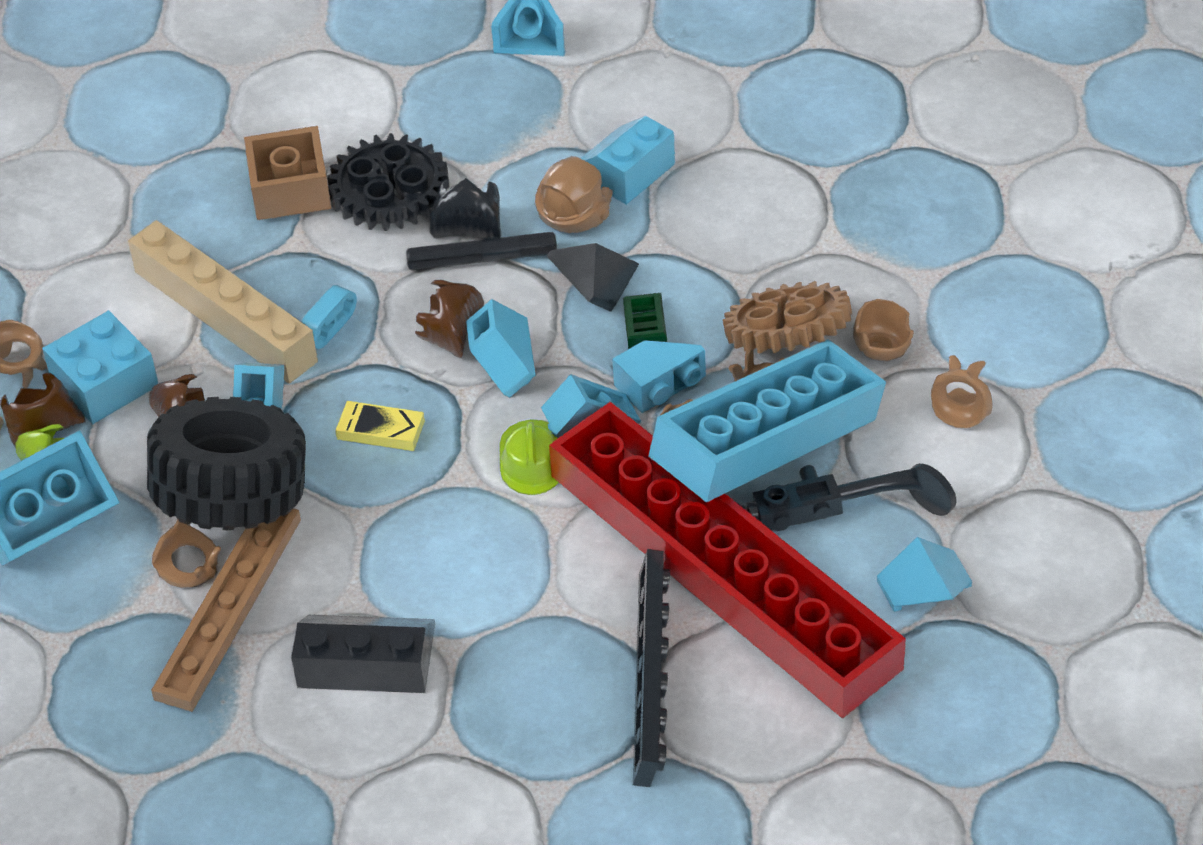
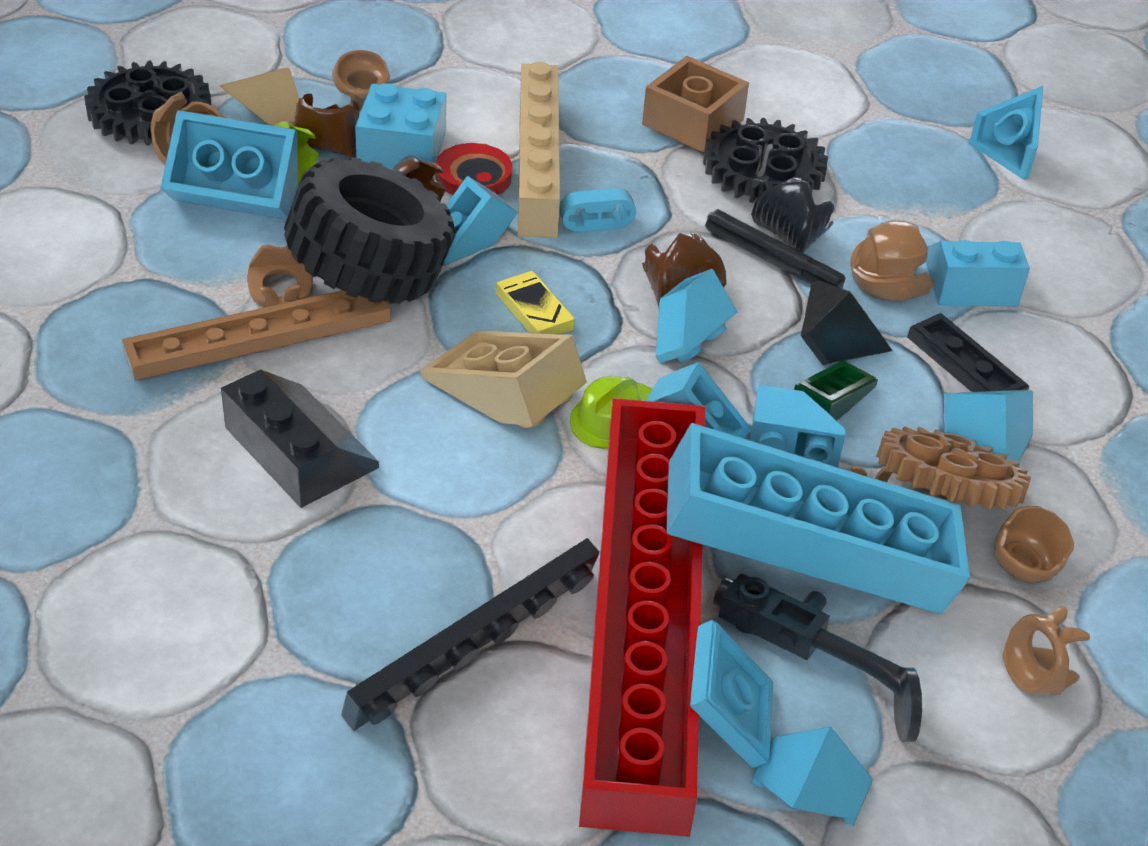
camera: 40 degrees right, 5 degrees down
none -> tan slope [420,330,587,428]
none -> tile [435,143,513,195]
none -> medium azure tile [690,620,773,769]
none -> black tile [907,313,1030,392]
none -> medium azure slope [944,390,1033,462]

